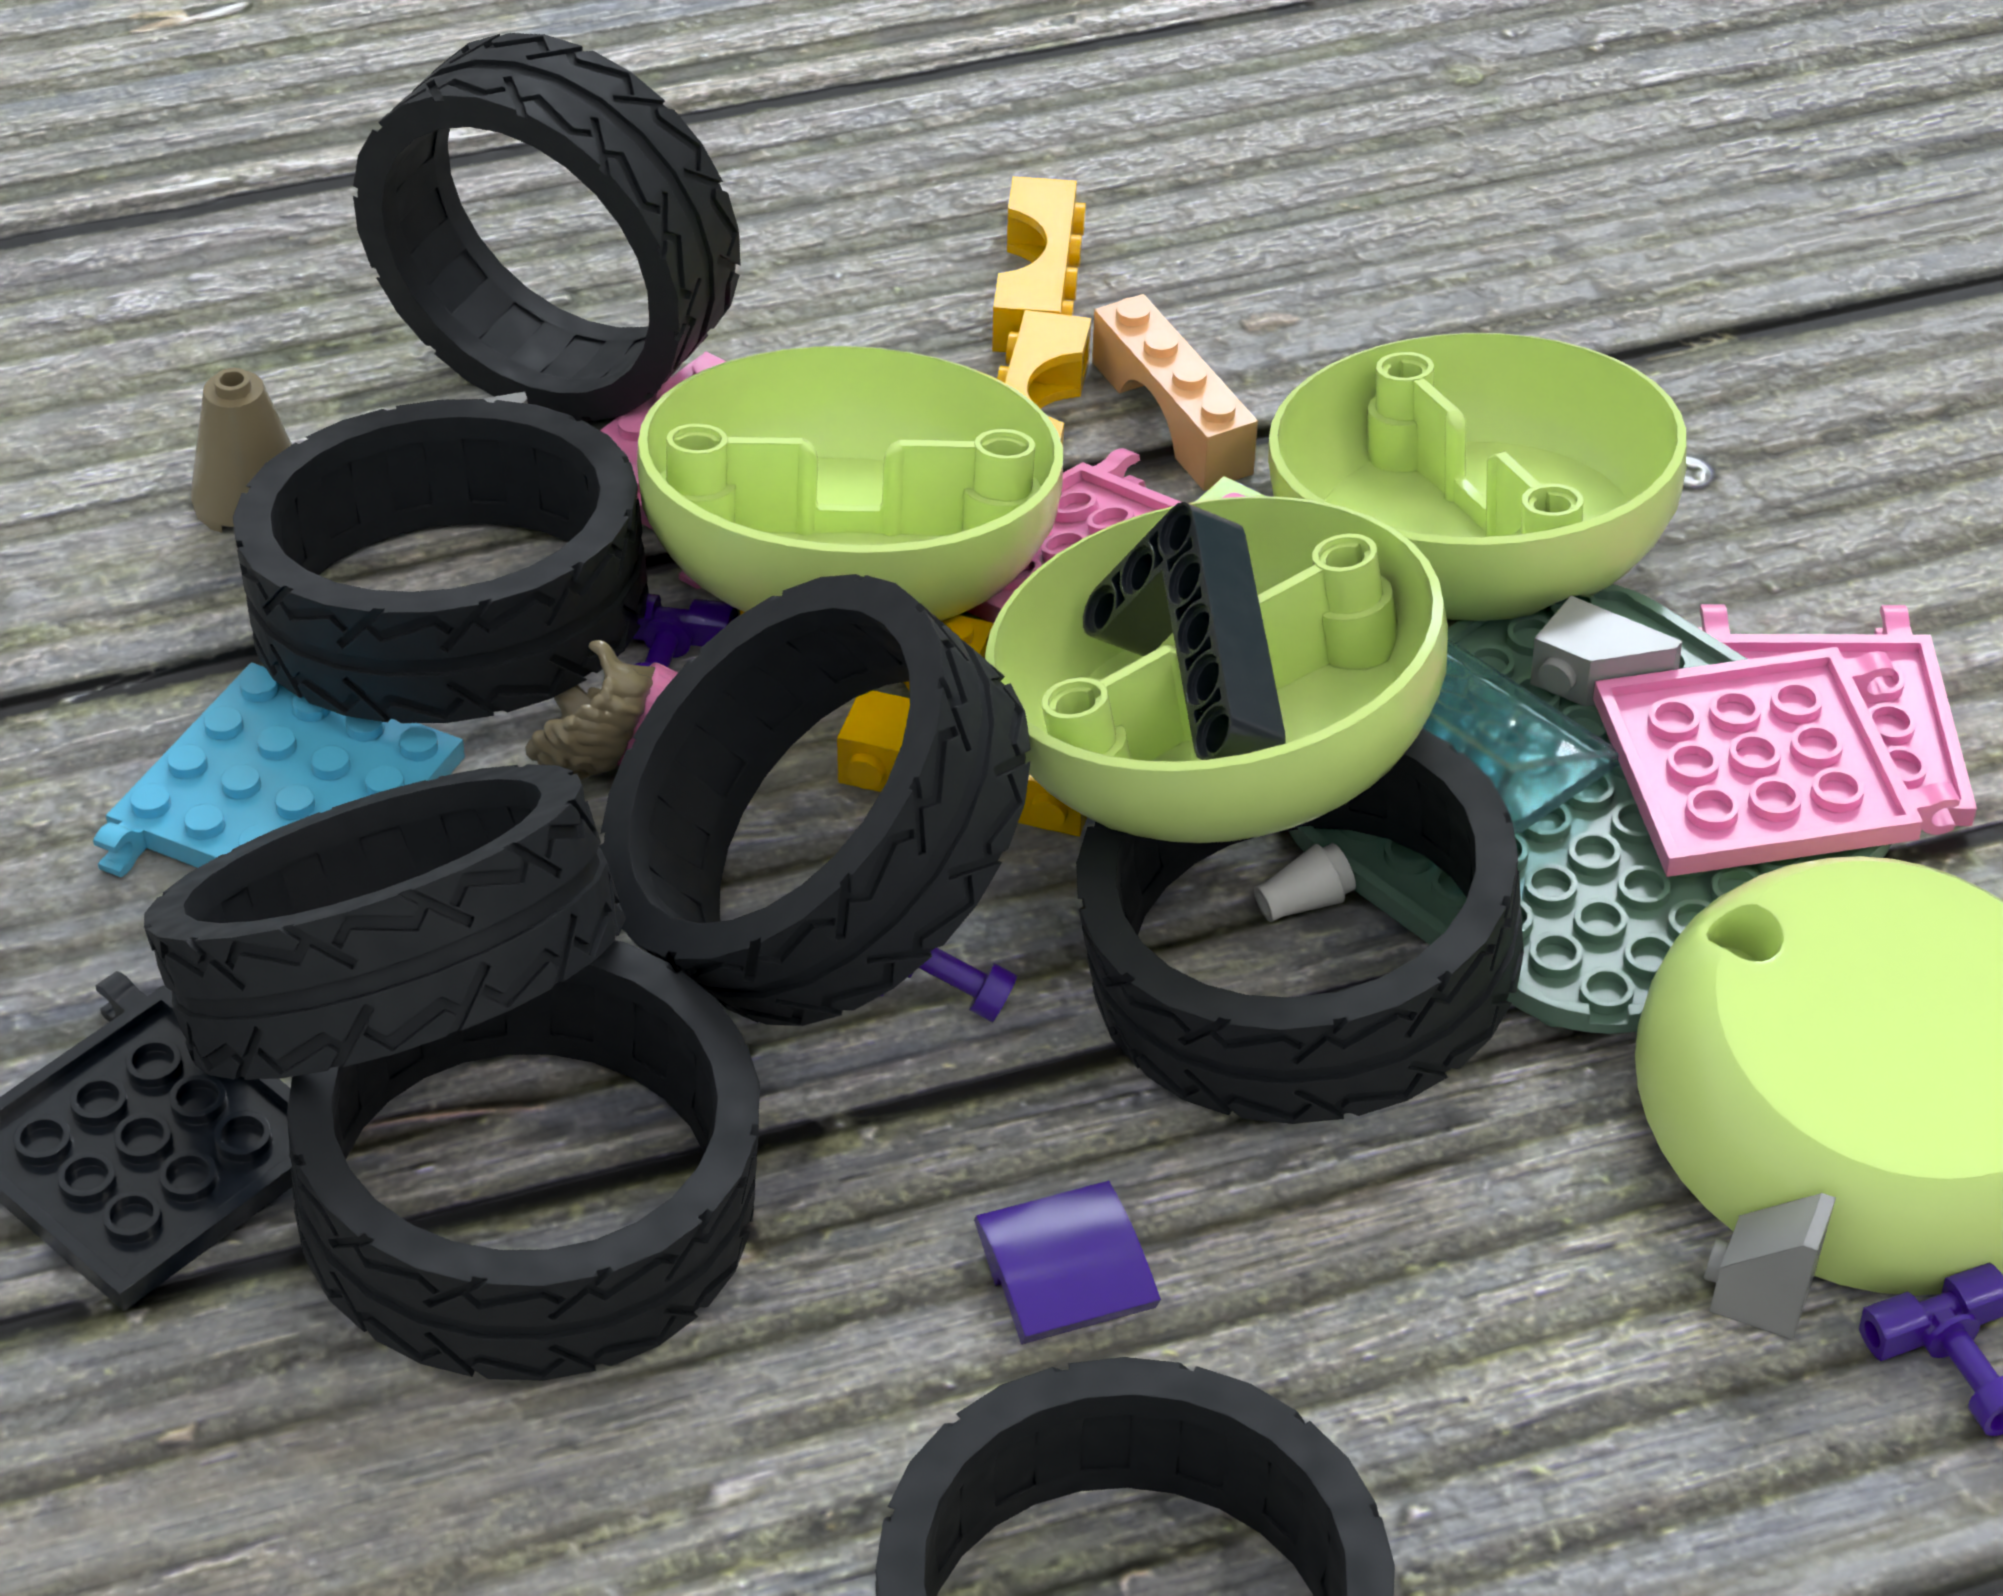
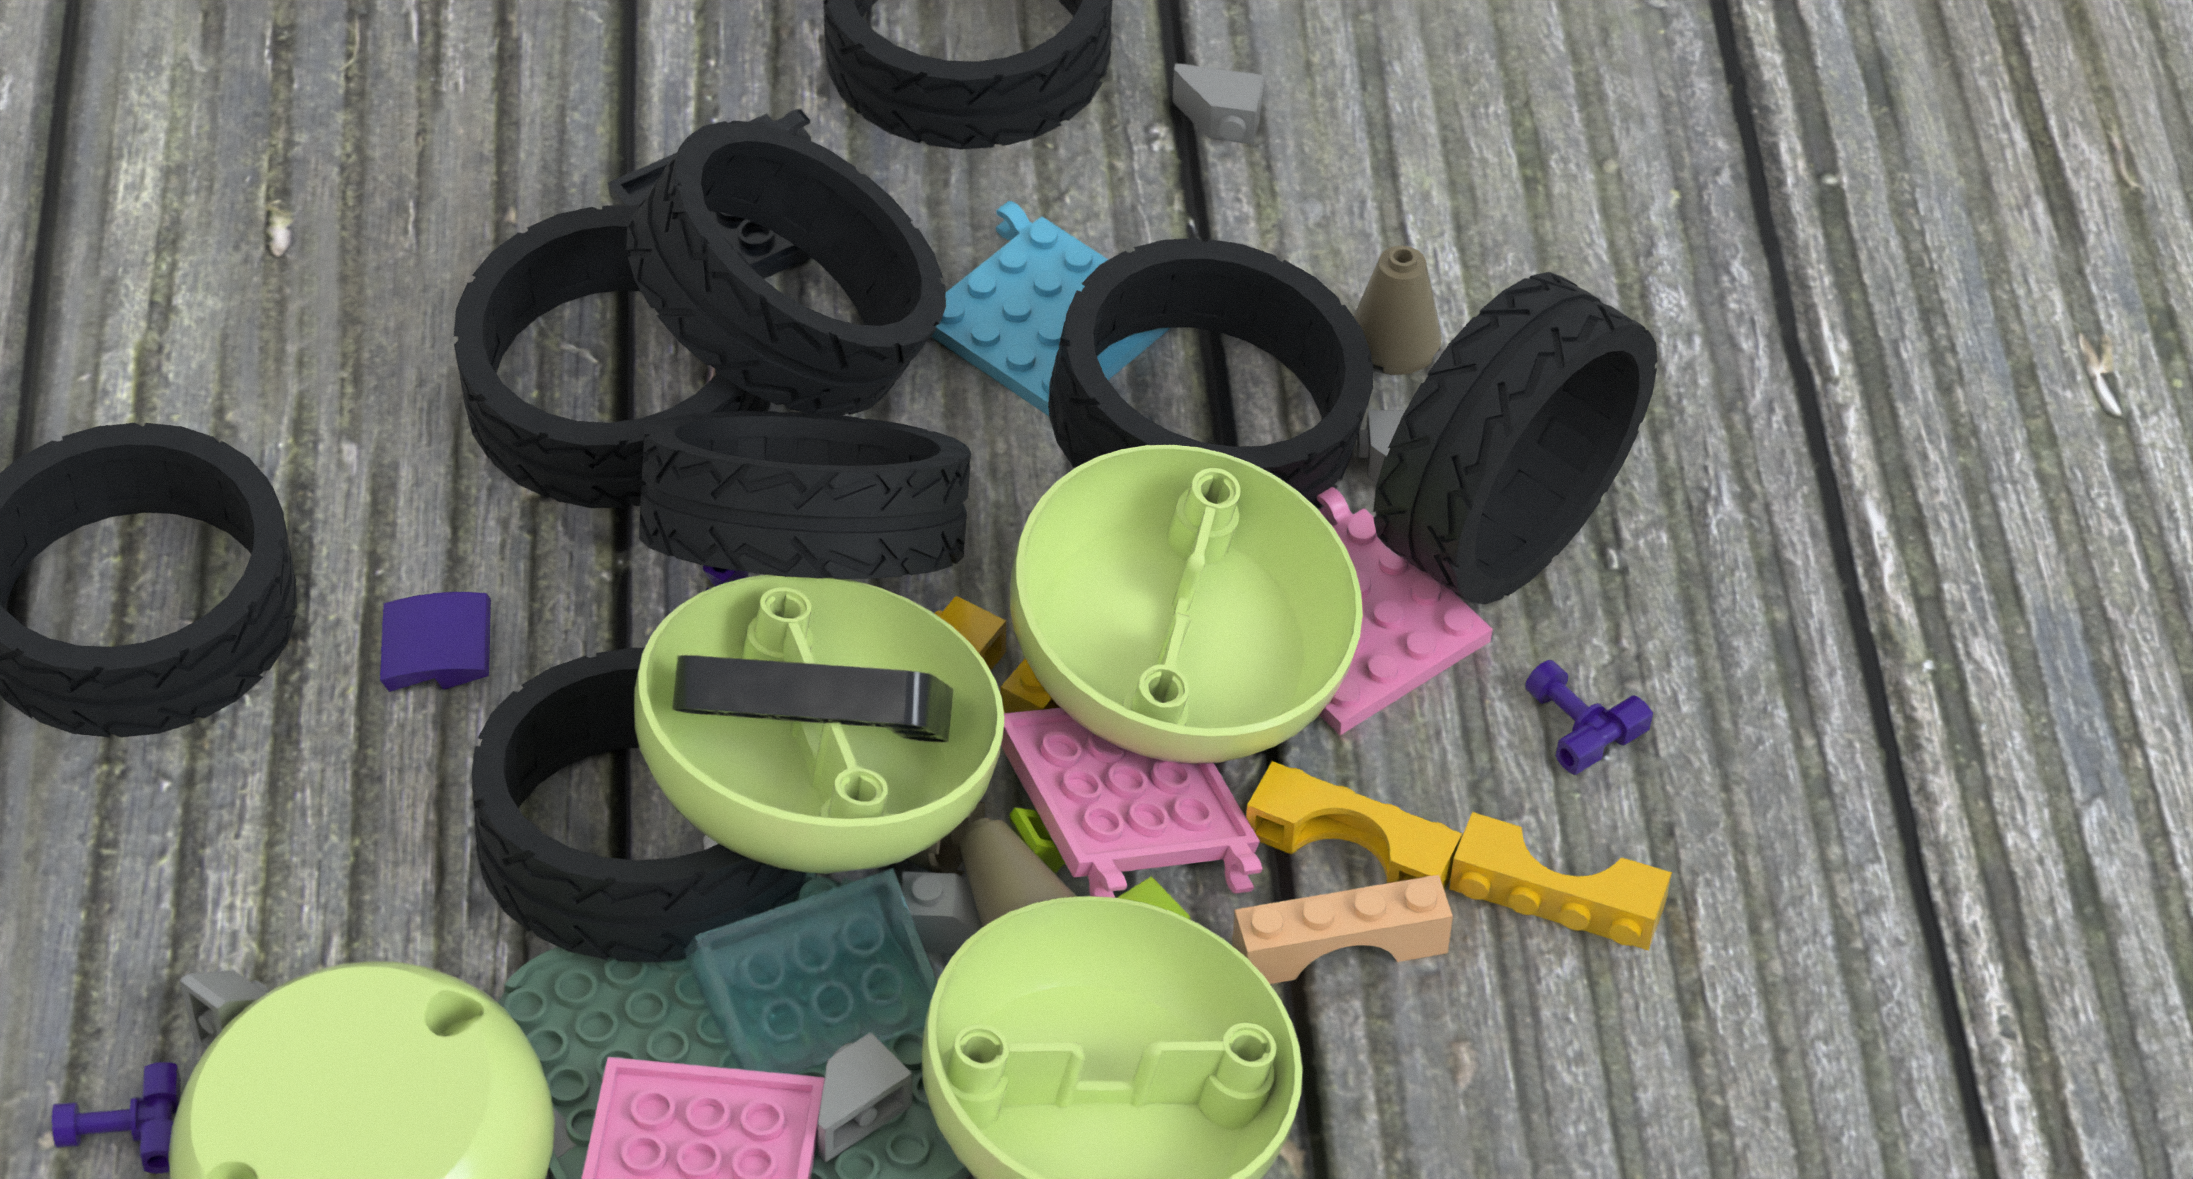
camera: 105 degrees right, 5 degrees up
dark tan hair [525,640,678,781] -> none
none -> dark purple bar [1525,660,1653,775]

